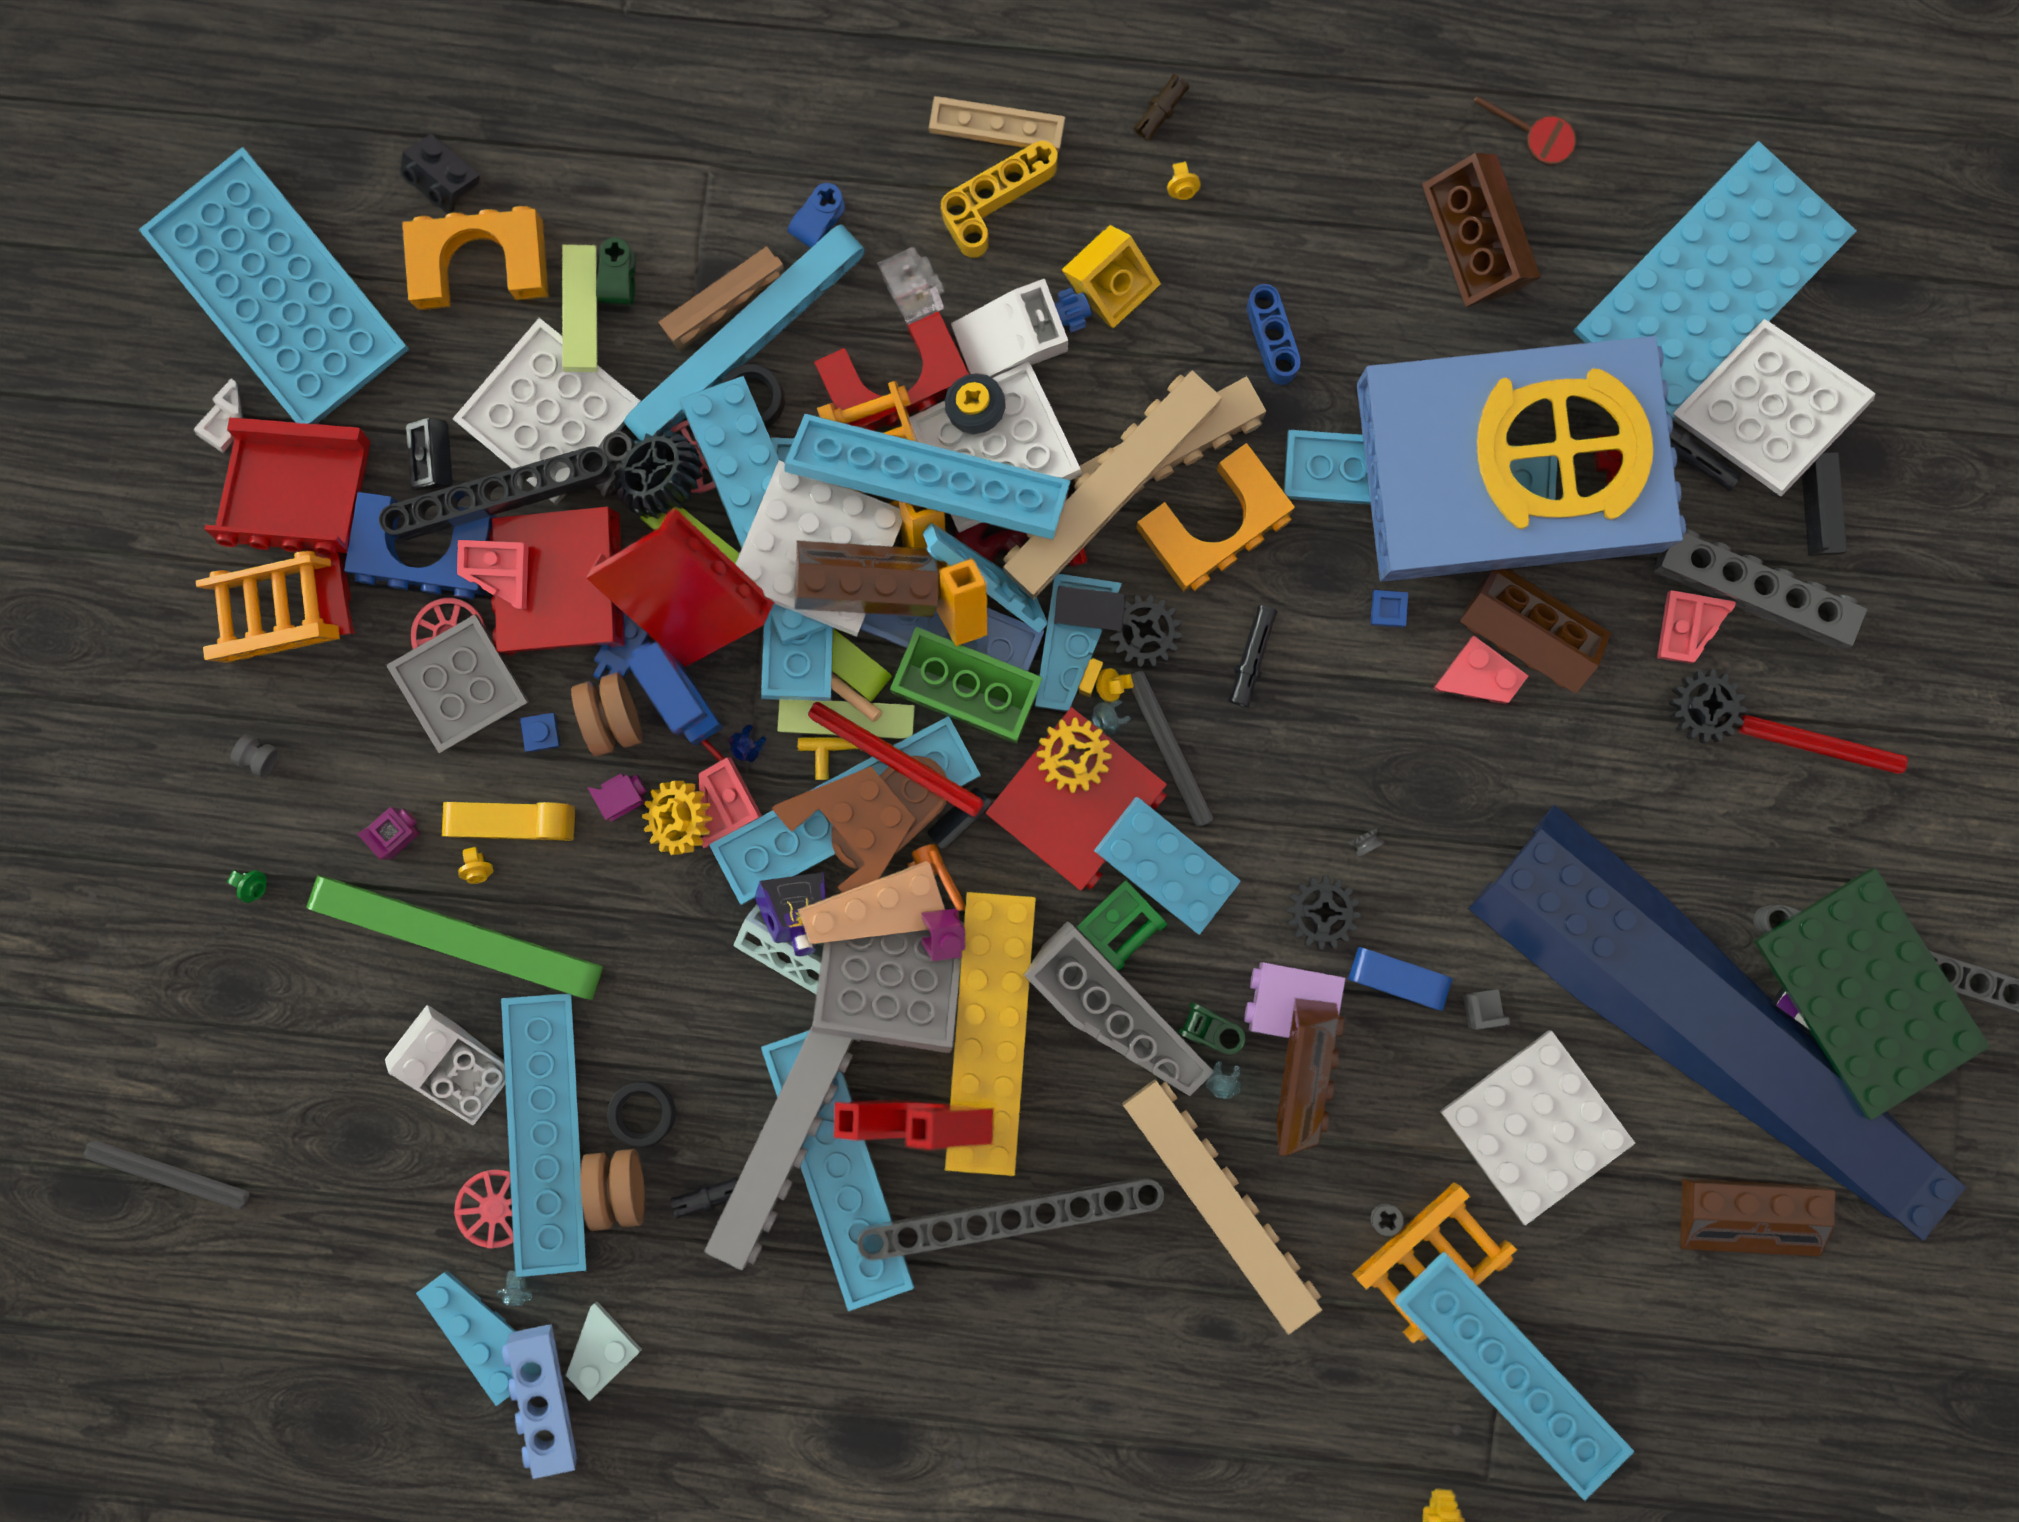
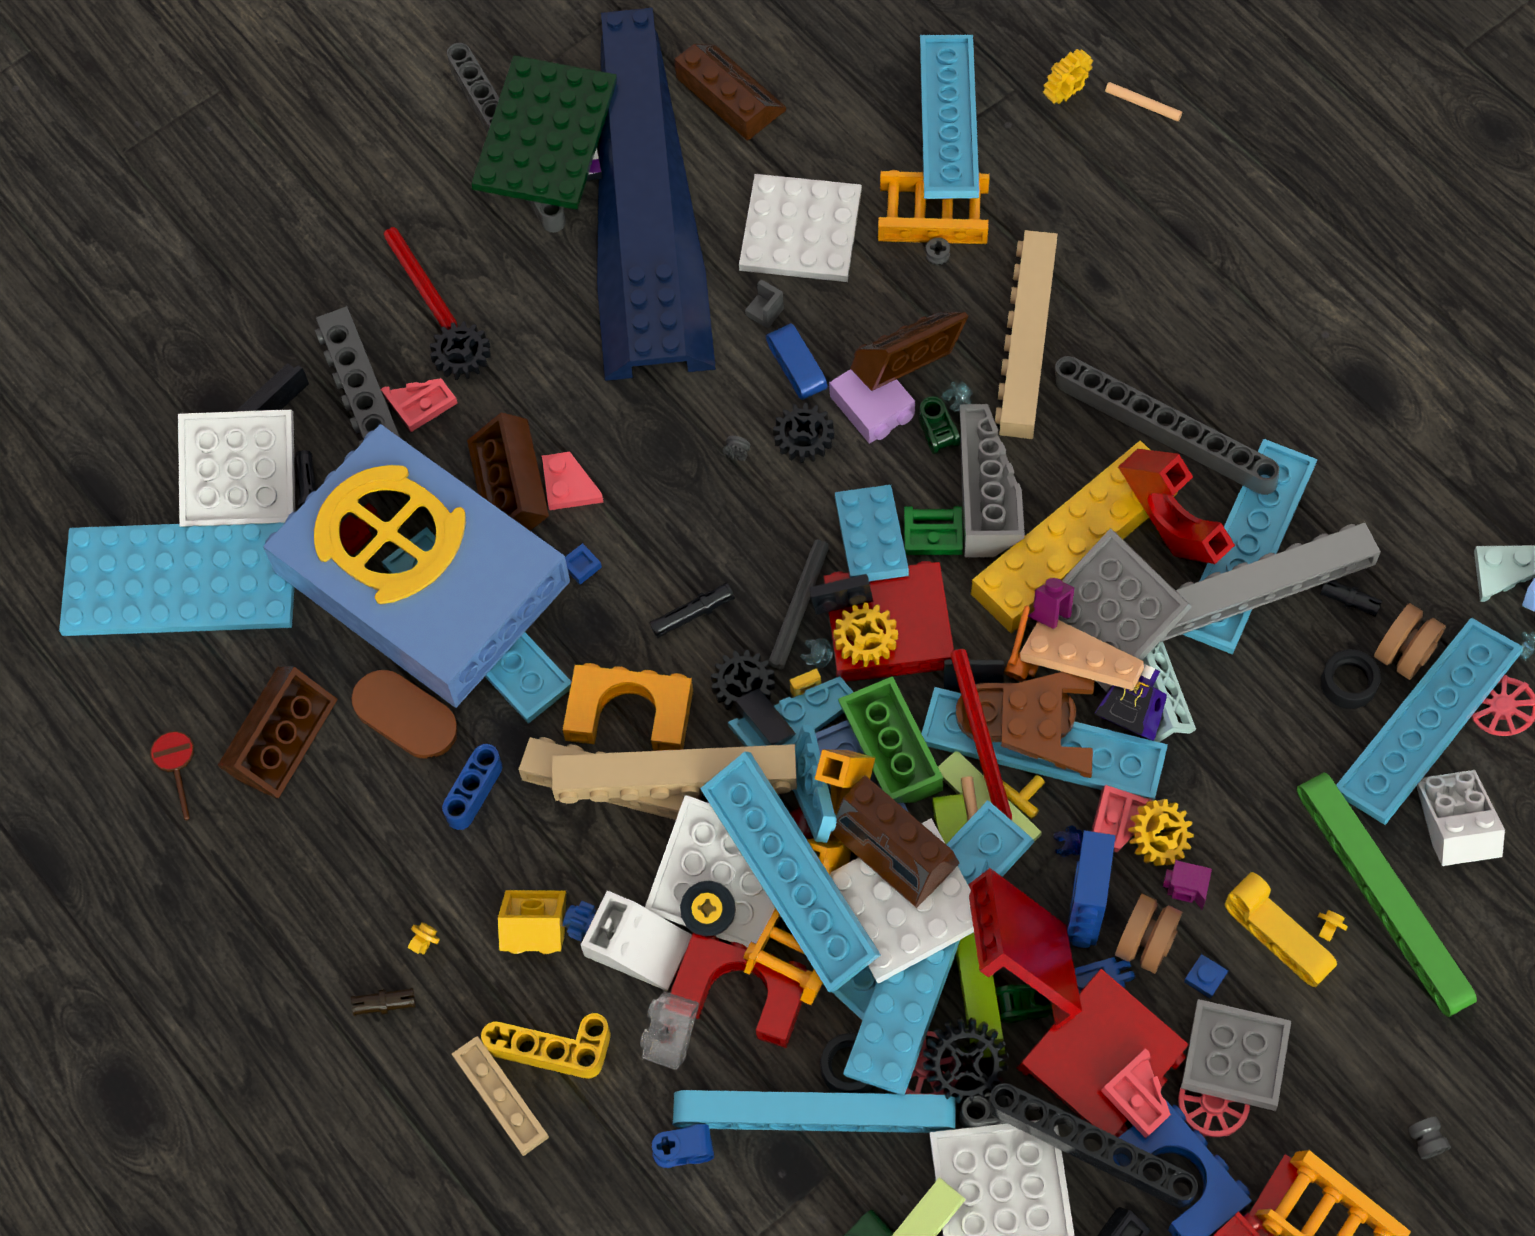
camera: 140 degrees left, 20 degrees down
green plate [227,870,267,903] -> none
magenta window [357,807,421,860] -> none
medium nougat fence [659,246,785,352] -> none
yellow plate [1096,668,1134,702] -> none
none -> dark orange tile [352,670,457,758]
none -> black bracket [809,574,874,615]

